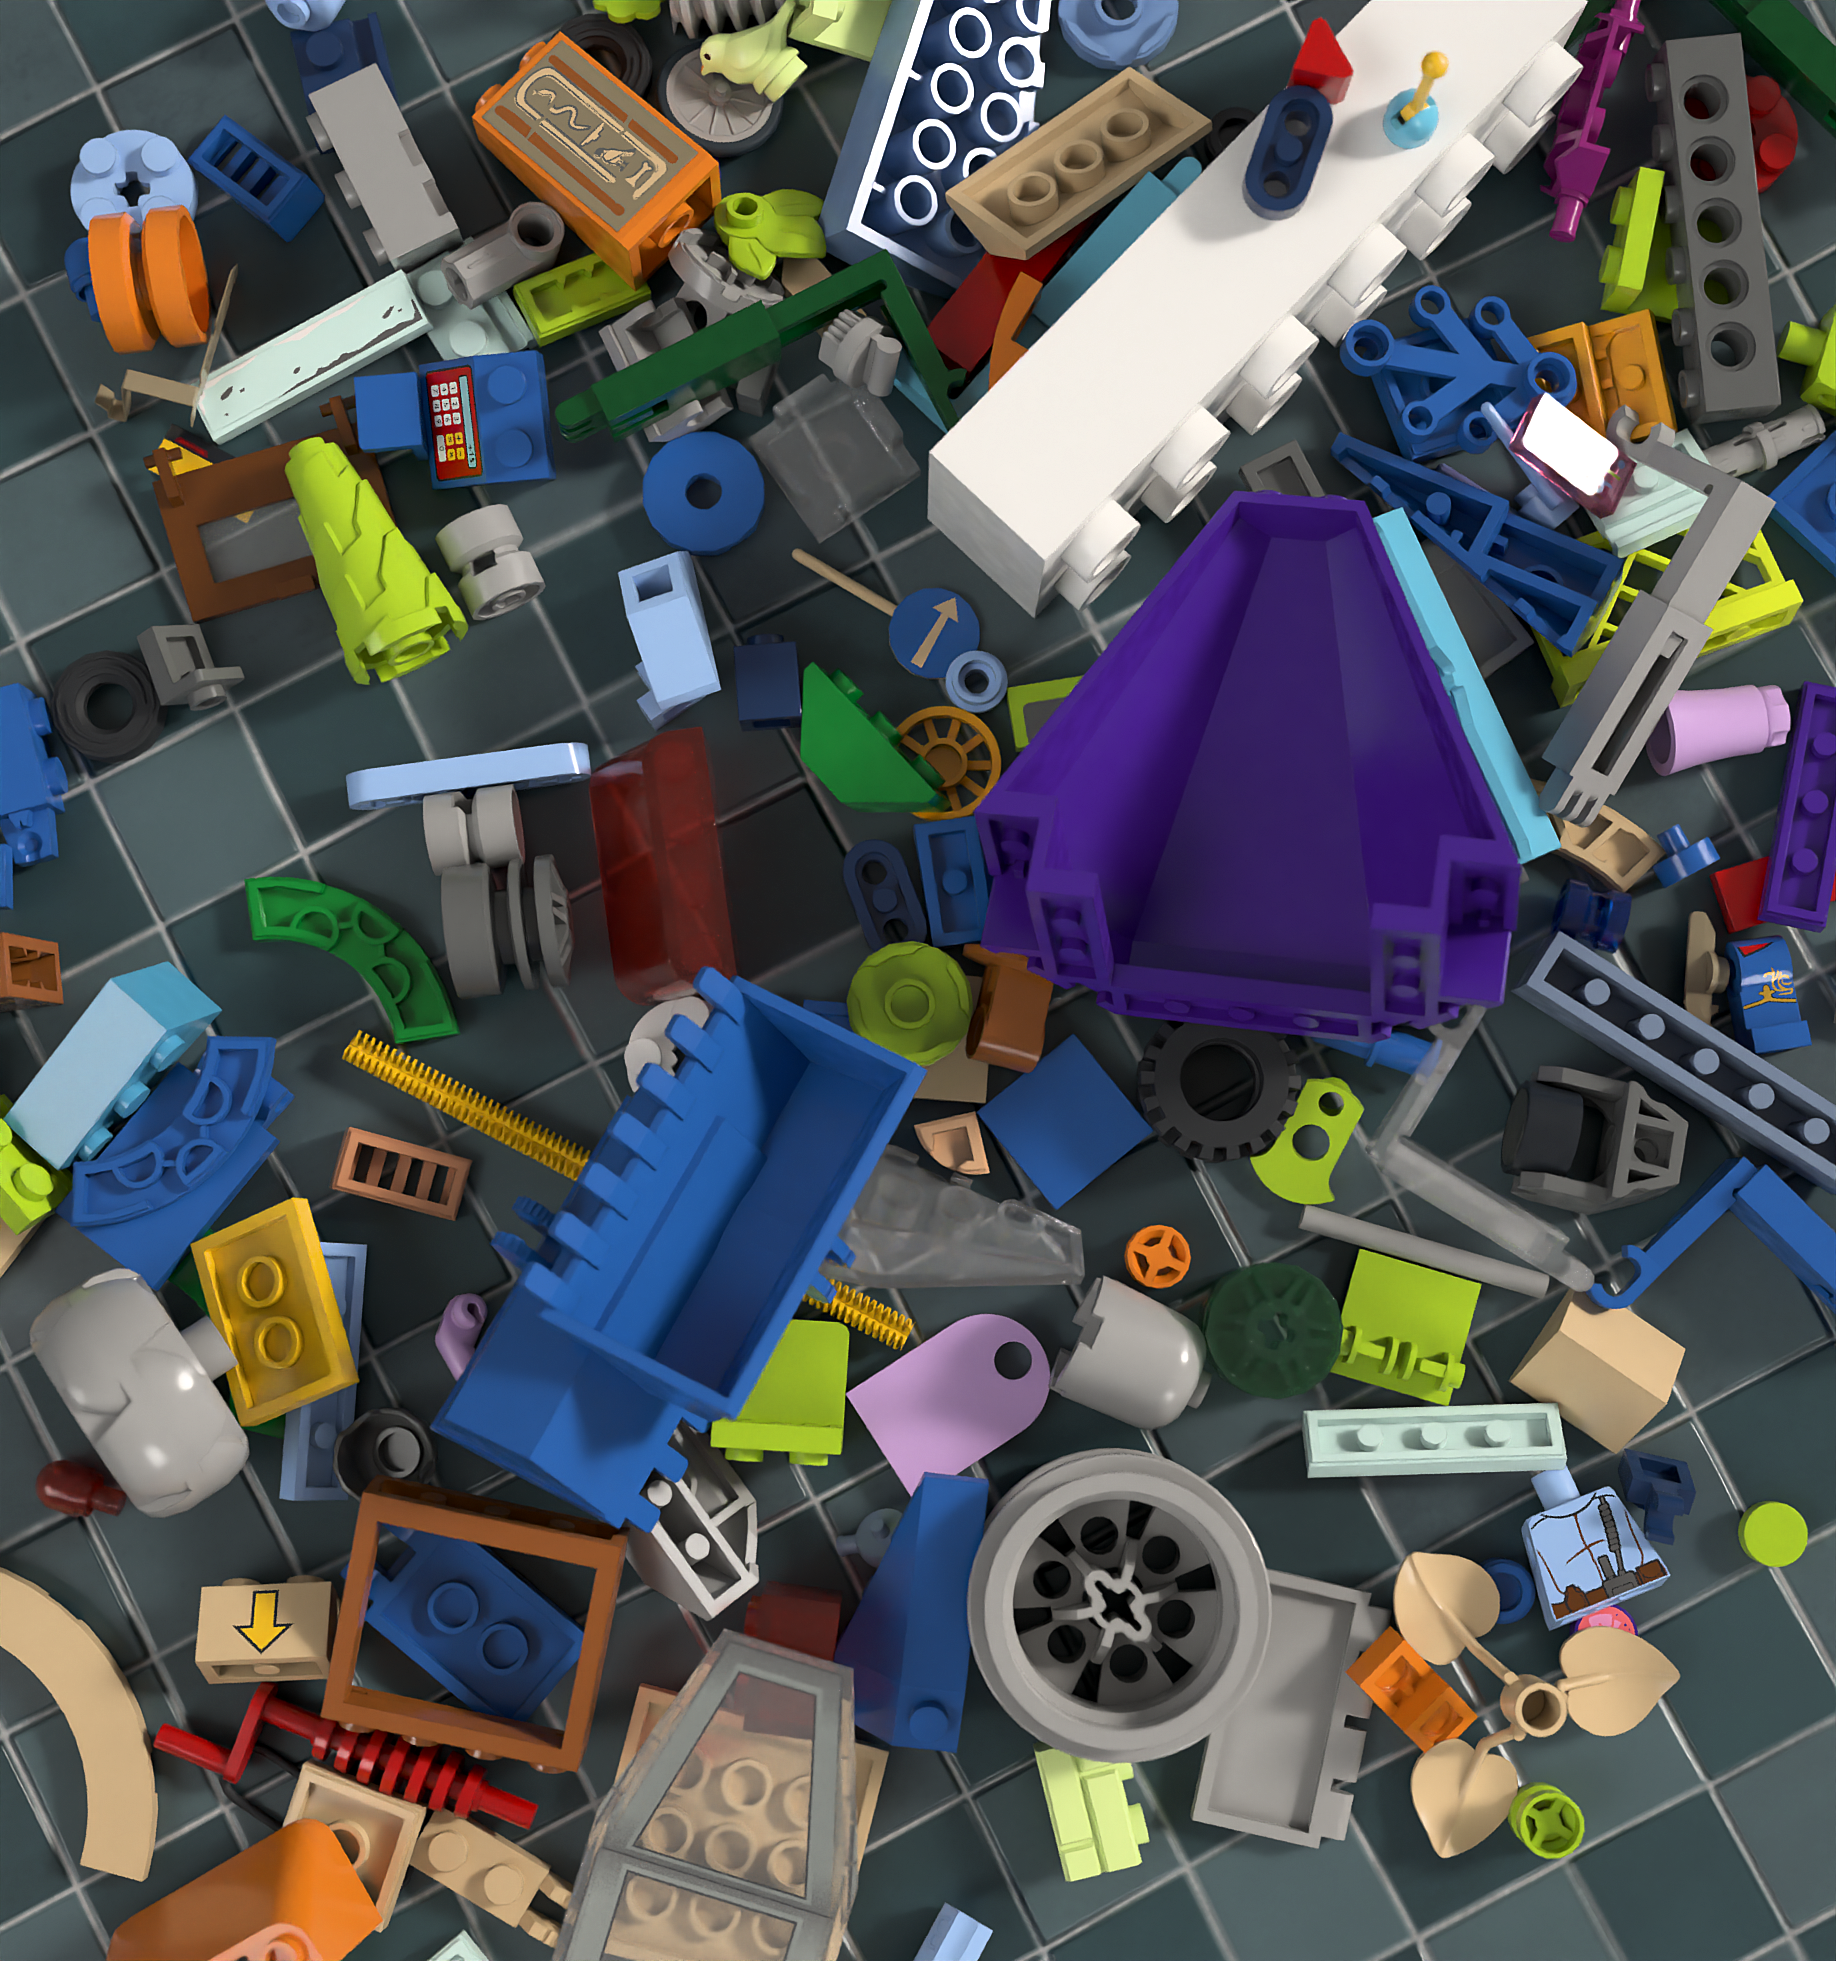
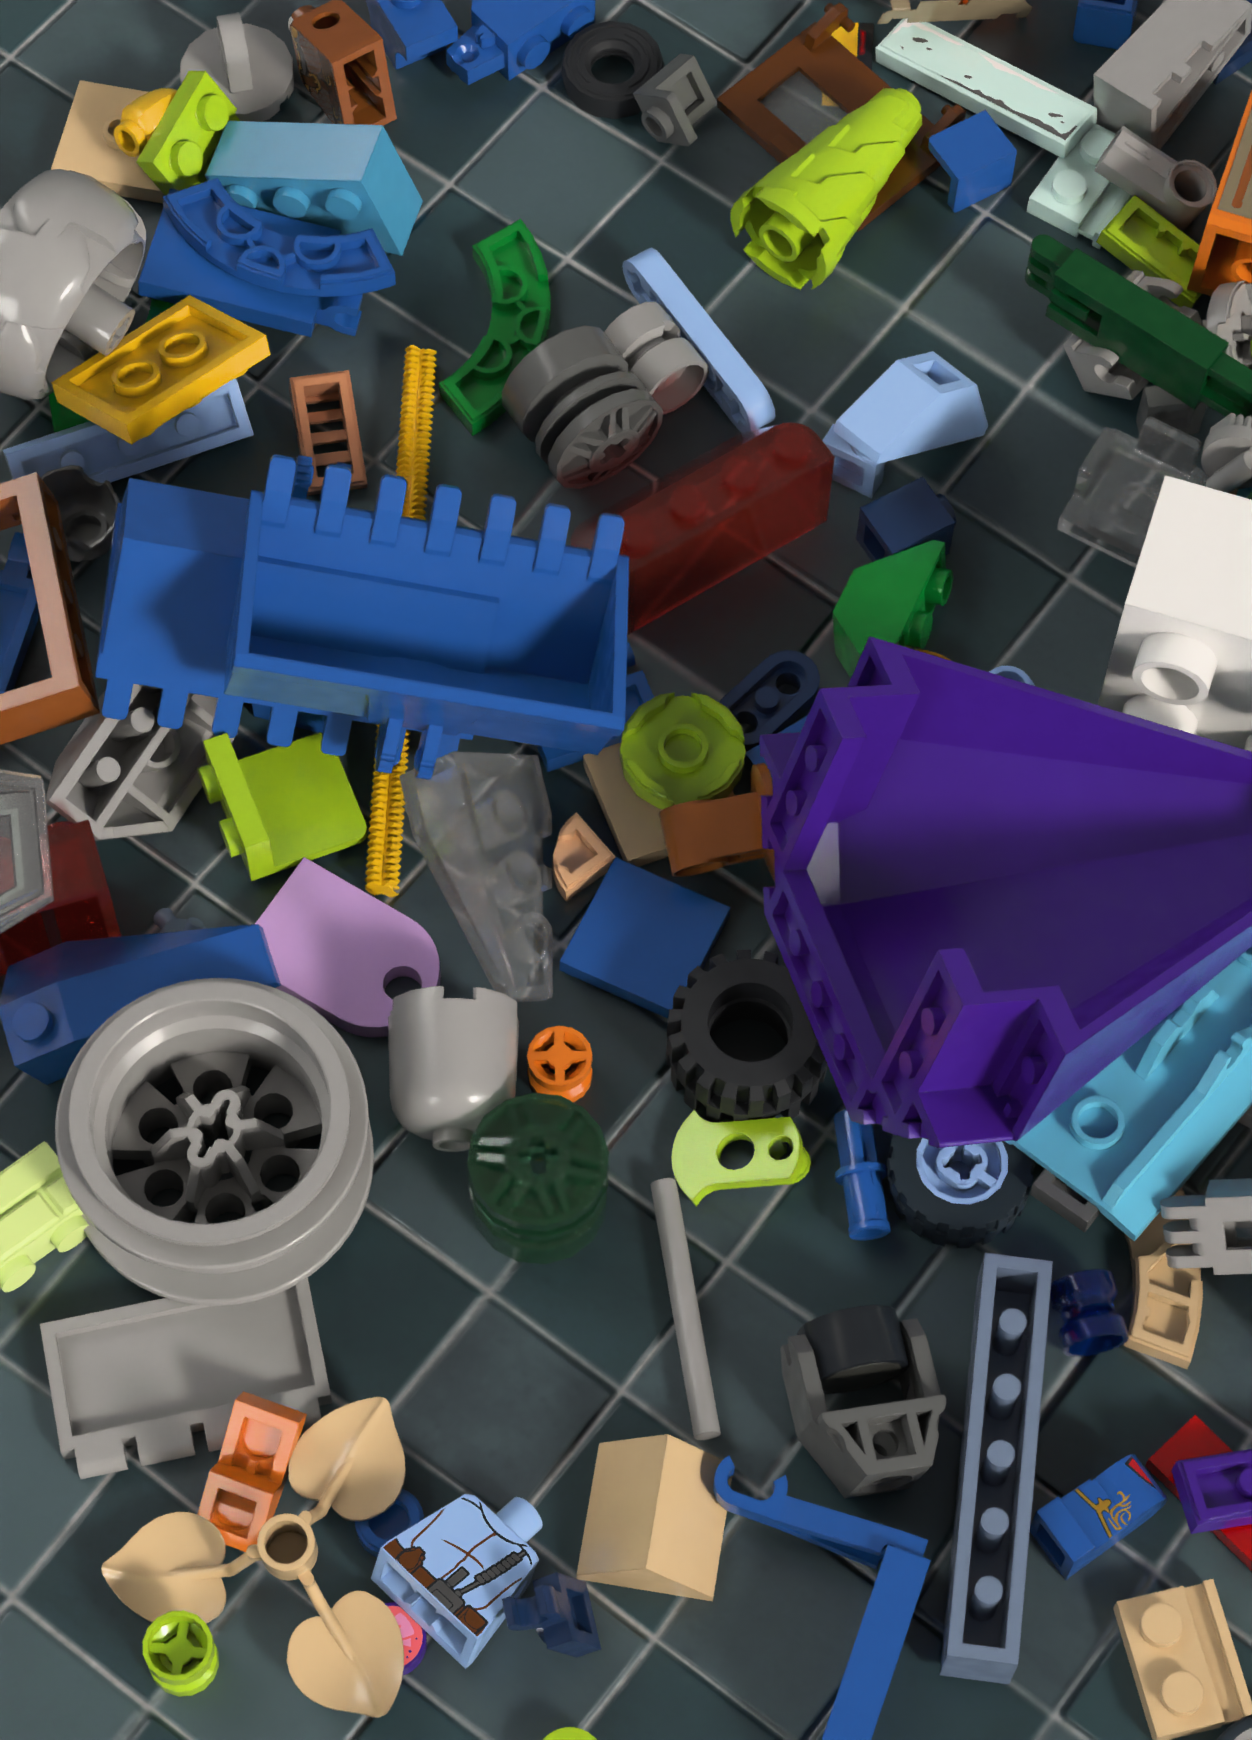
camera: 65 degrees right, 20 degrees down
blue slope [419,350,556,490] -> none
light grey wheel [435,504,546,620] -> none
blue tile [643,432,765,556] -> none
blue piece [792,548,980,680] -> none
light aqua tile [1302,1403,1567,1478] -> none
lime hinge [1325,1249,1482,1406] -> none
clear hinge [1365,1005,1594,1292] -> none
blue tile [1652,824,1720,889] -> none
dark tan piece [1683,911,1730,1027] -> none

